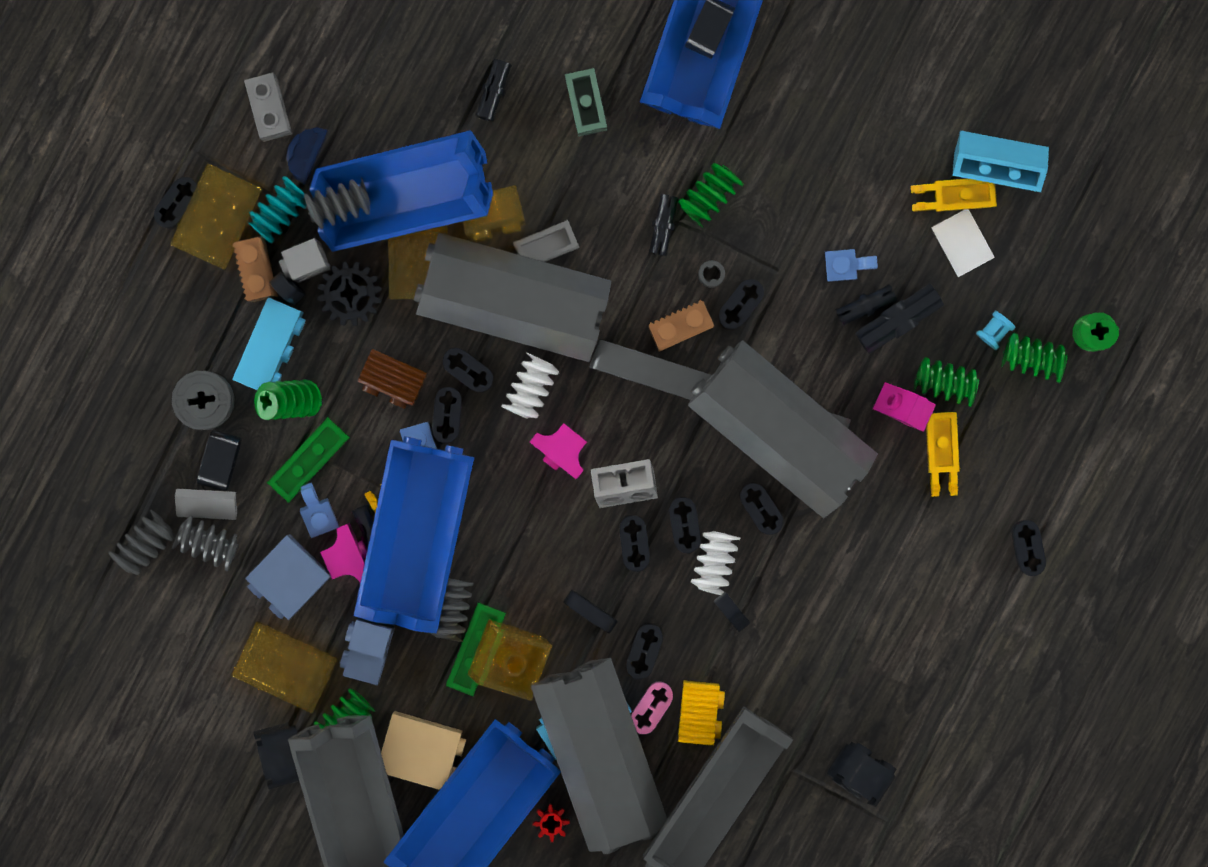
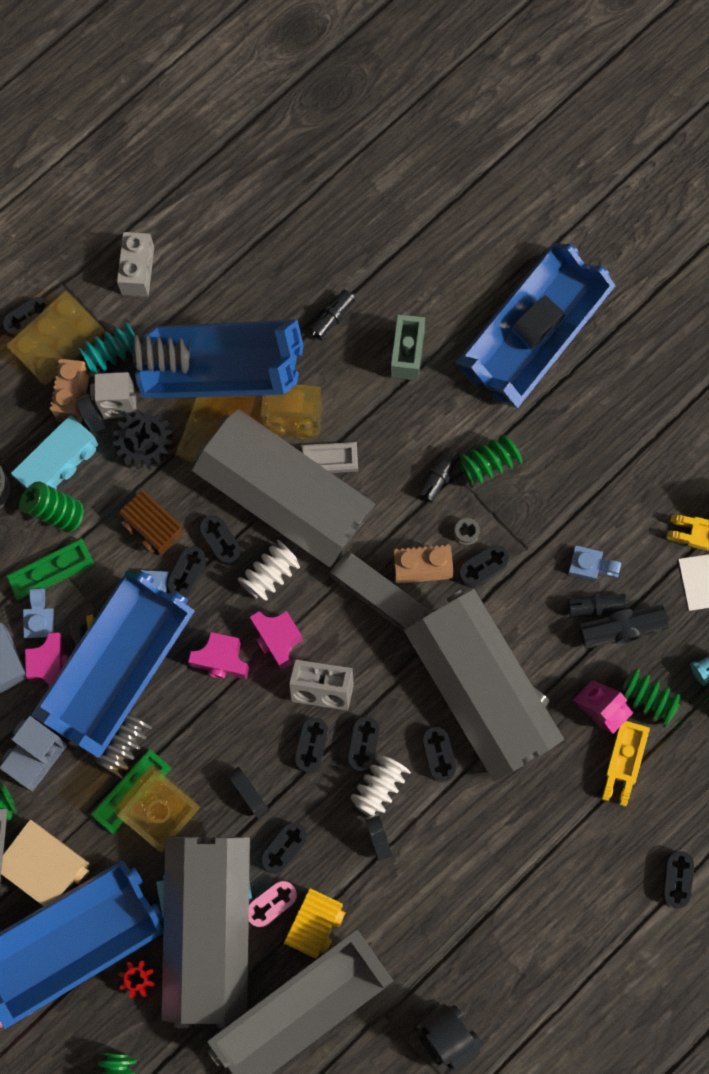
camera: 25 degrees right, 15 degrees down
dark blue tile [286,127,328,185] -> none
none -> dark pink brick [189,632,249,680]

